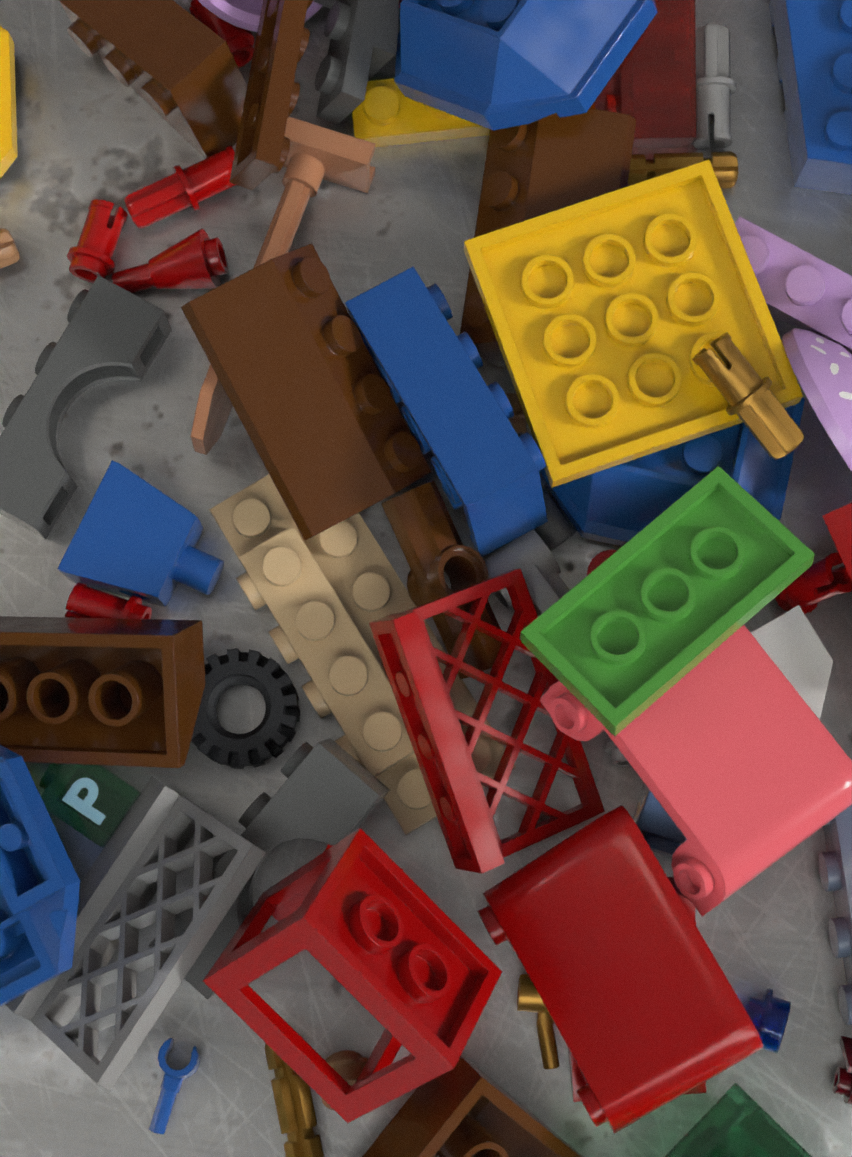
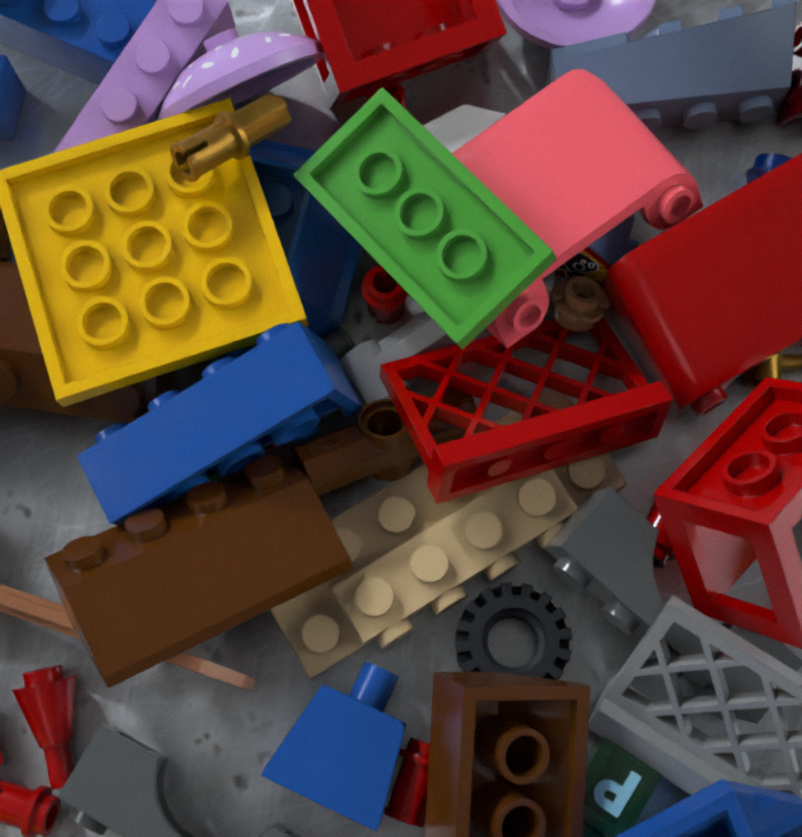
camera: 90 degrees left, 5 degrees down
none -> medium nougat plate [551,276,610,332]

